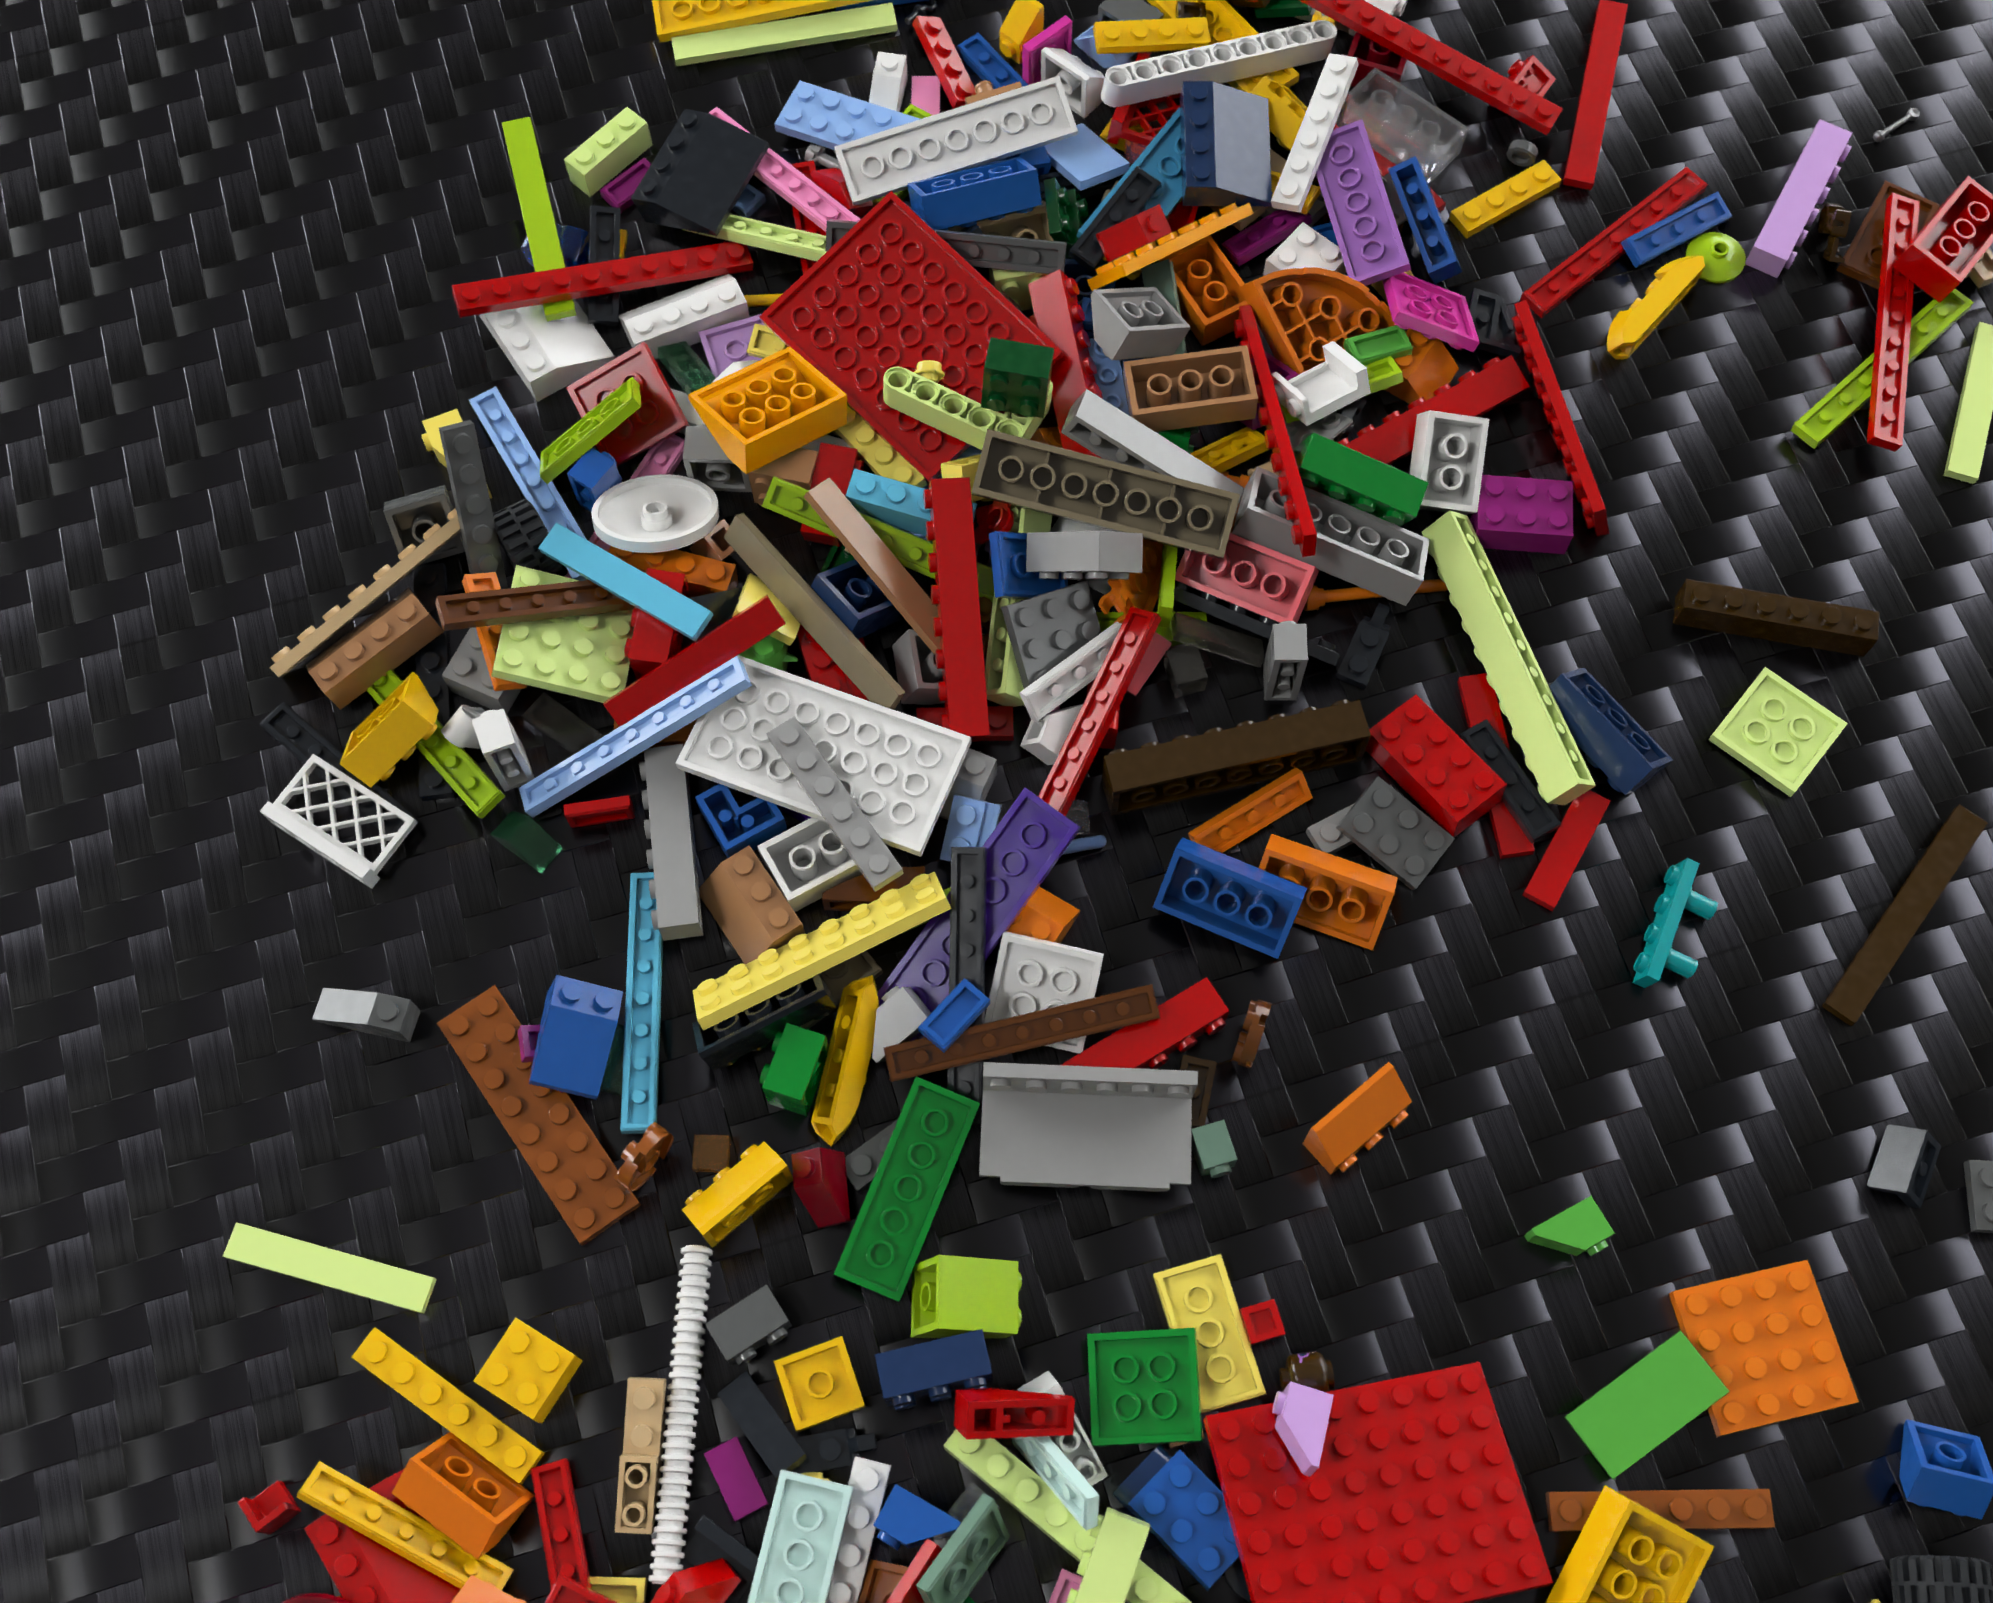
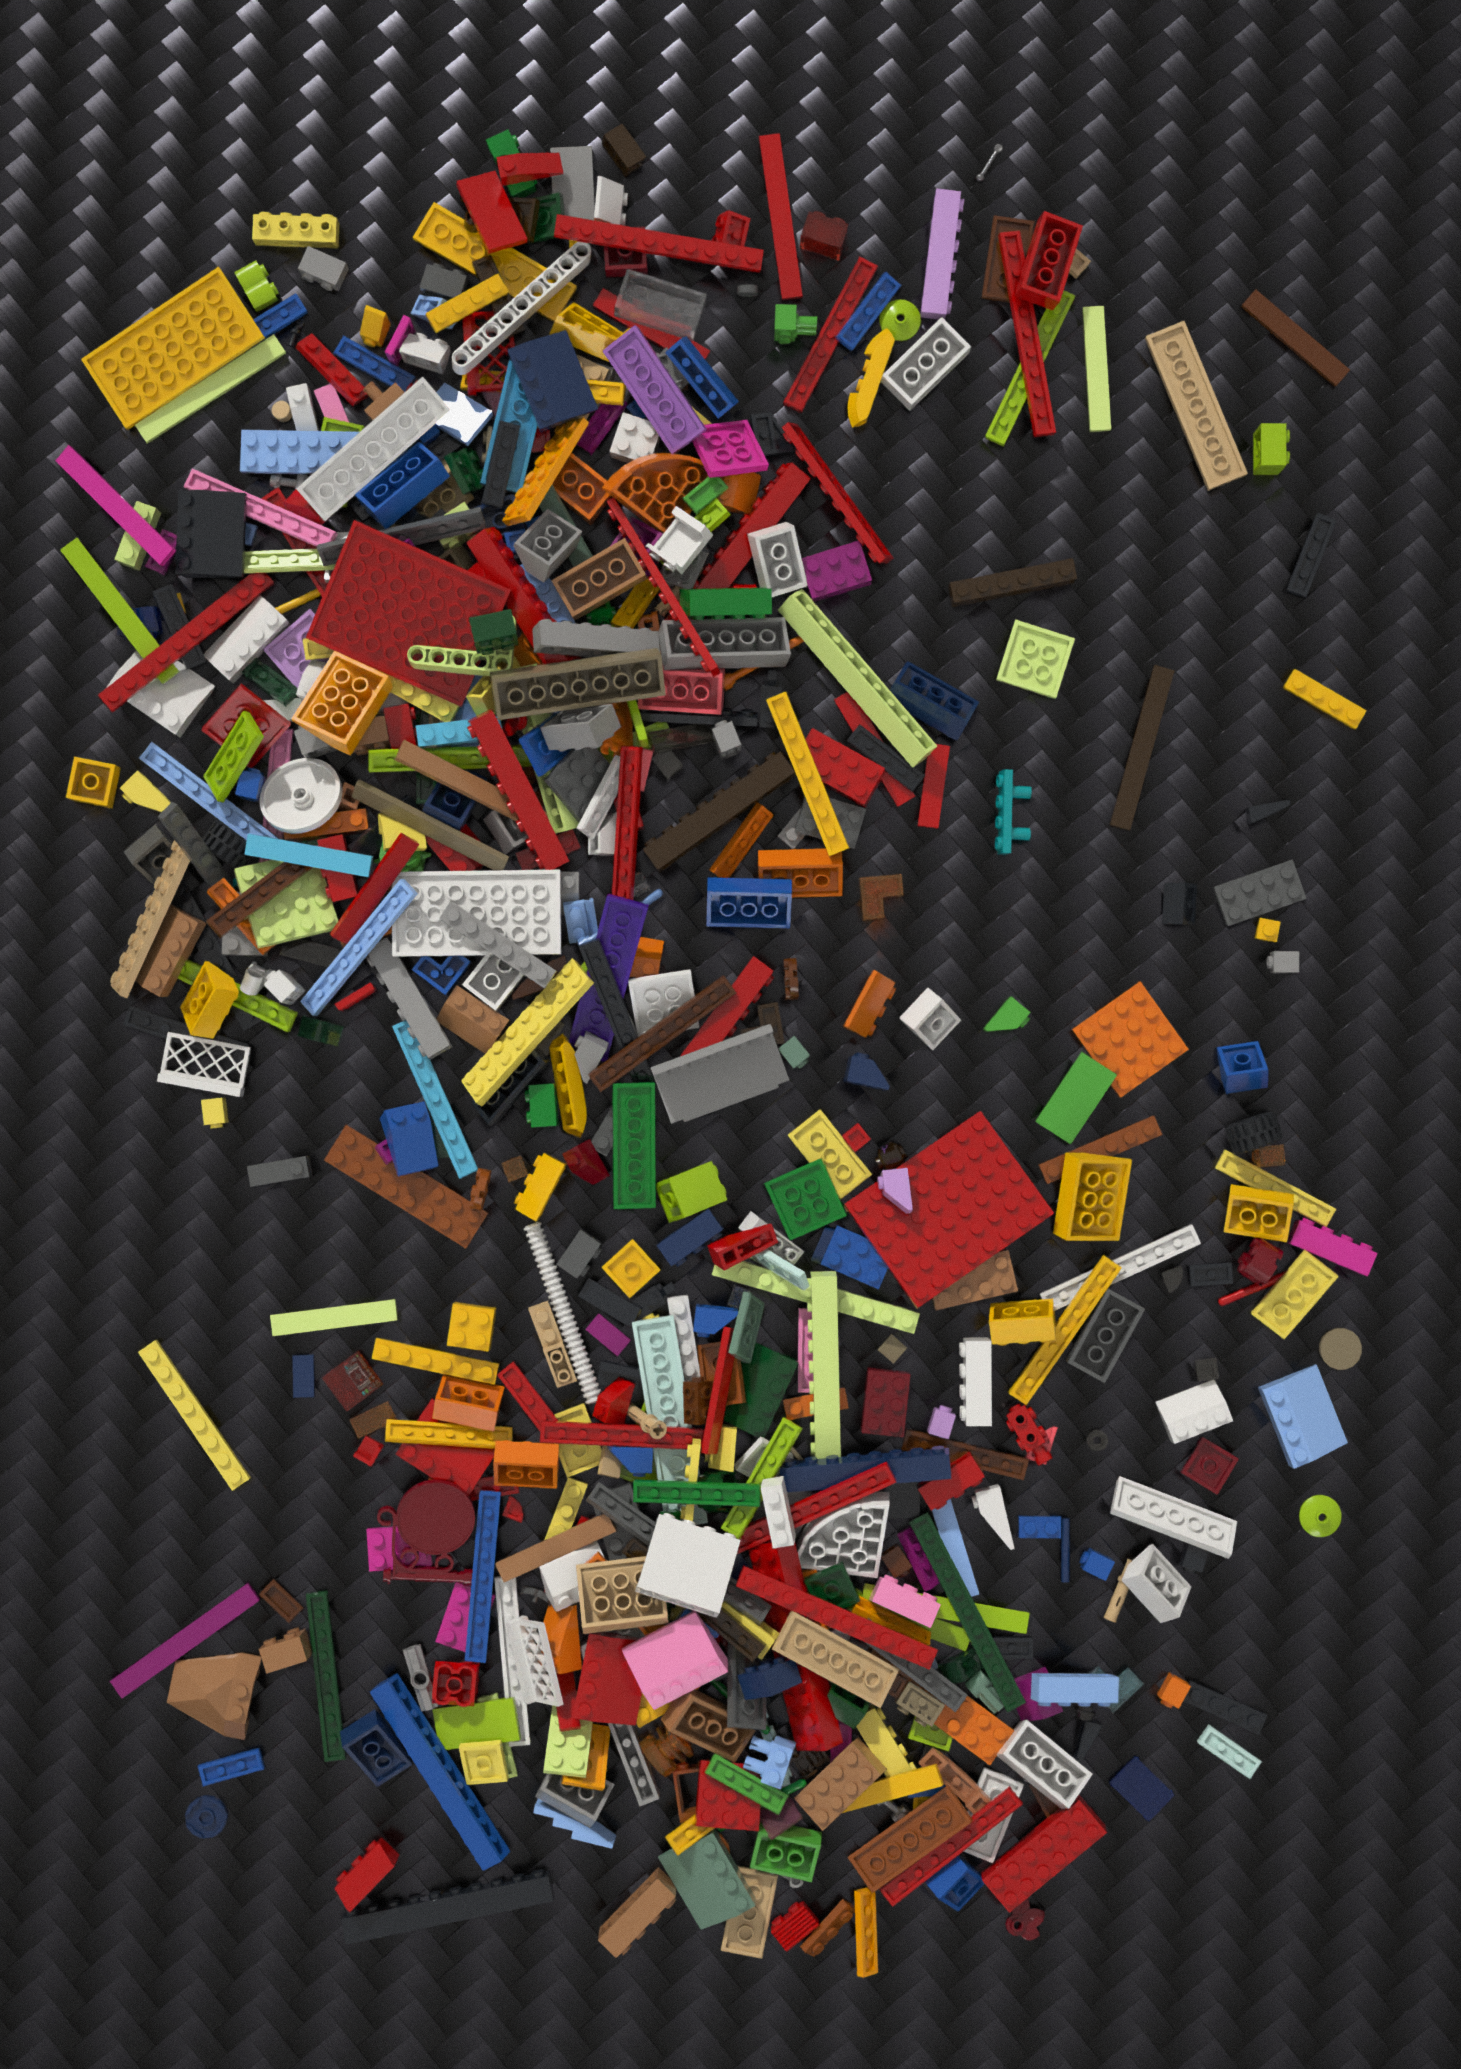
camera: 25 degrees left, 20 degrees up
light yellow plate [914,360,945,383] -> none
blue tile [918,978,991,1053] -> none
red slope [1095,204,1172,262] -> none
white plate [1271,53,1358,213] -> none
yellow plate [1449,160,1562,239] -> none
dark brown piece [1818,203,1852,263] -> none
none -> dark pink tile [55,445,177,566]
none -> yellow brick [66,757,121,809]
none -> light yellow plate [138,1340,251,1491]
none -> light yellow brick [201,1098,229,1129]
none -> tan piece [272,401,292,422]
none -> dark blue tile [292,1355,315,1398]
none -> clear red slope [322,1351,383,1411]
none -> clear orange tile [350,1401,397,1439]
none -> yellow plate [766,692,849,856]
none -> bright green brick [774,304,817,344]
none -> clear red brick [800,211,849,261]
none -> dark blue slope [843,1052,890,1091]
none -> clear orange brick [859,874,904,921]
none -> white brick [881,317,971,411]
none -> white slope [900,988,961,1050]

